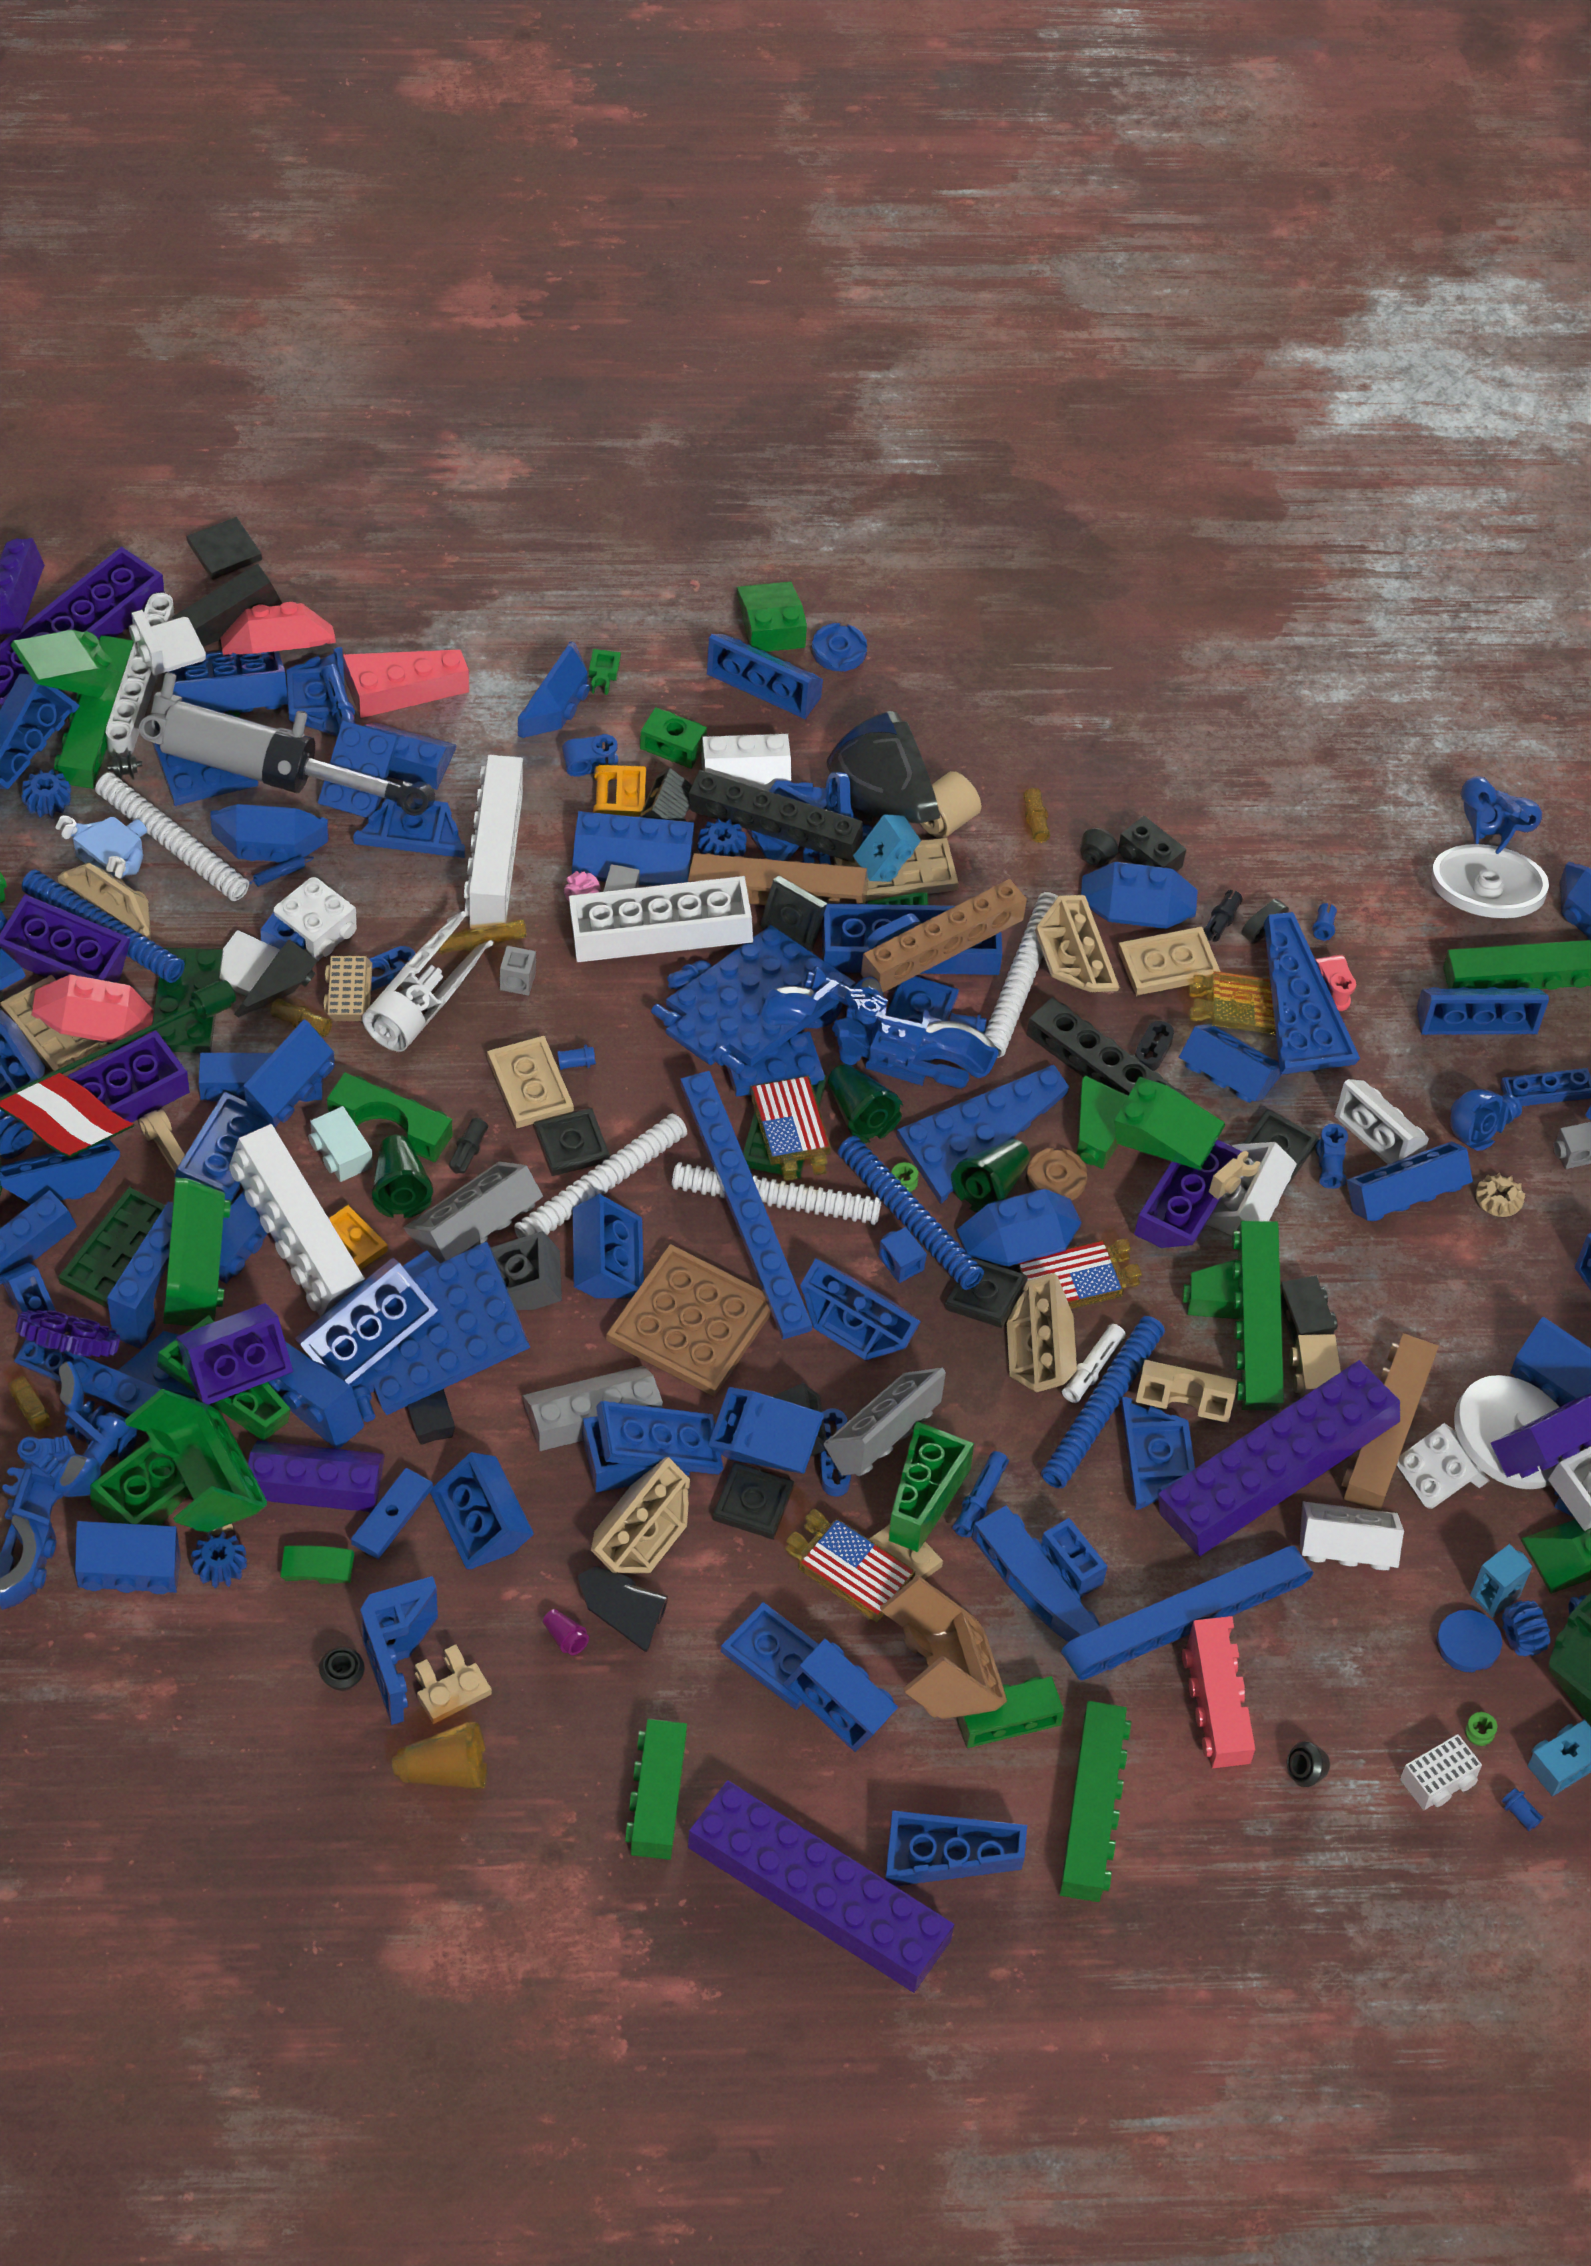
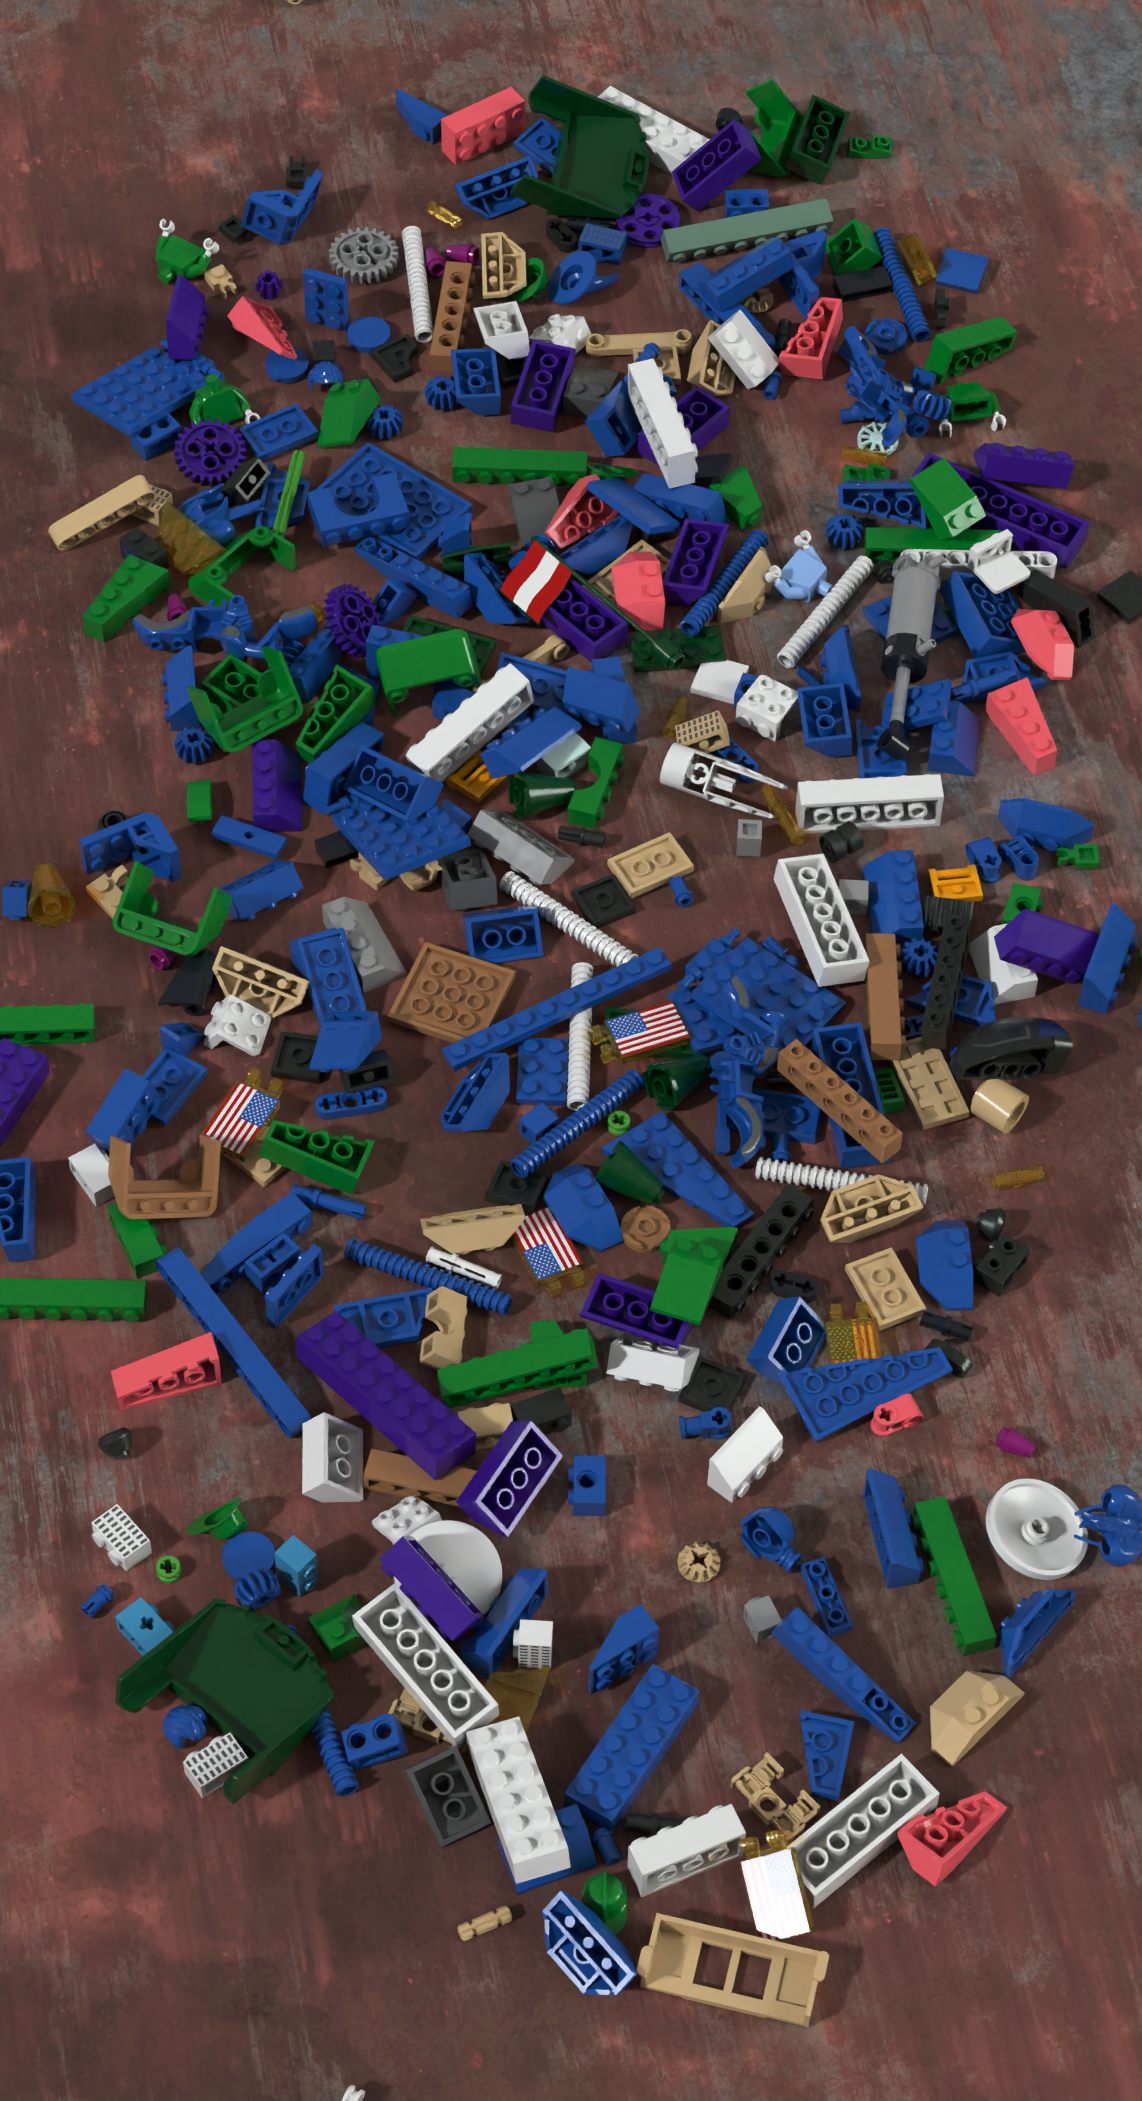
camera: 85 degrees right, 0 degrees up
dark purple slope [176,1303,293,1405] -> none
pearl dark grey slope [234,939,318,1018] -> none
bright pink gear [564,871,601,901] -> none
pearl dark grey plate [760,876,827,952] -> none
light grey slope [823,1367,946,1476] -> none
blue plate [826,772,853,818] -> none
dark azure brick [853,815,921,882] -> none
blue plate [866,913,922,950] -> none
tan plate [1209,1151,1261,1199] -> none
blue pin [1312,903,1337,941] -> none
blue brick [1347,1141,1473,1221] -> none
none -> blue slope [2,880,33,920]
none -> white brick [68,1143,115,1207]
none -> green windscreen [112,861,233,957]
none -> blue slope [160,1022,206,1057]
none -> green piece [186,1497,248,1540]
none -> white bracket [203,994,271,1057]
none -> blue plate [265,1244,324,1329]
none -> tan plate [350,853,390,890]
none -> dark purple slope [456,1420,563,1537]
none -> blue slope [480,706,582,779]
none -> blue plate [516,1038,568,1106]
none -> blue brick [568,1456,606,1516]
none -> blue slope [797,683,852,758]
none -> pearl dark grey wheel [819,821,864,863]
none -> dark purple slope [994,908,1099,984]
none -> magenta cone [995,1427,1036,1458]
none -> blue piece [998,834,1039,881]

